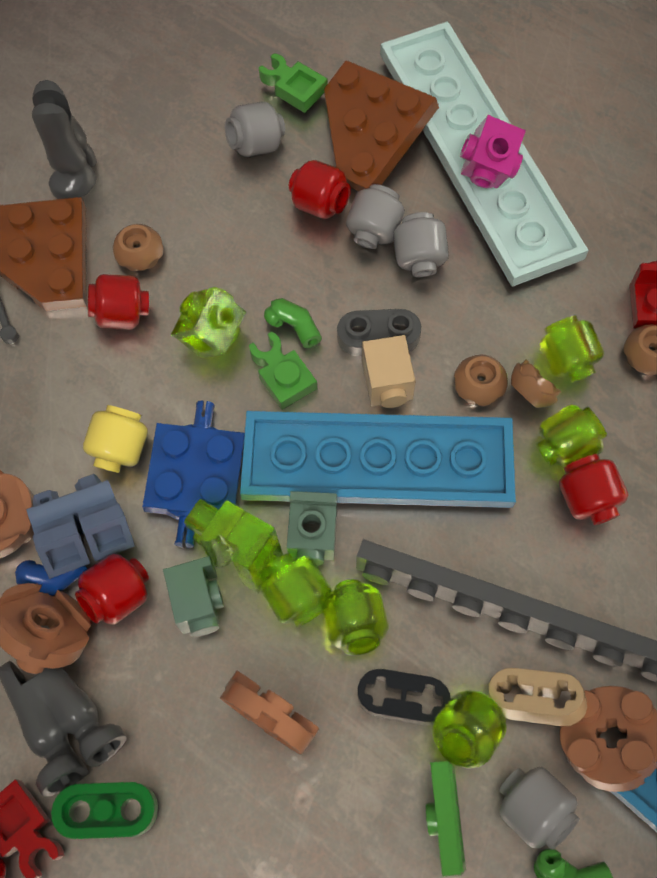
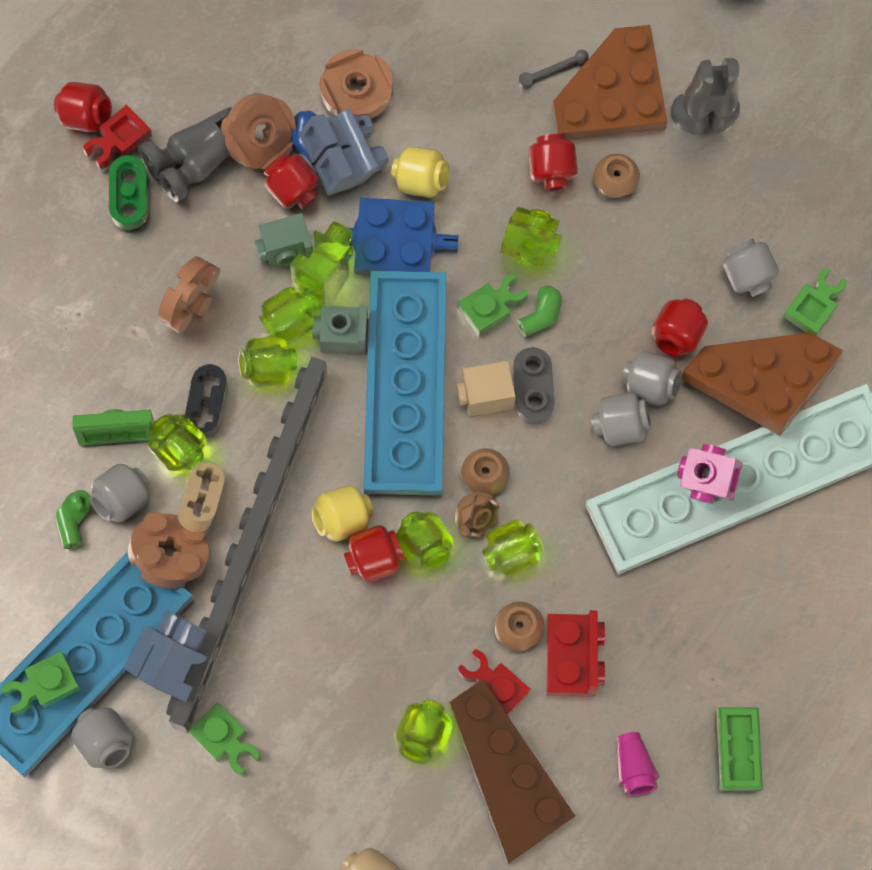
camera: 85 degrees right, 5 degrees up
none -> light yellow head [312,485,373,542]

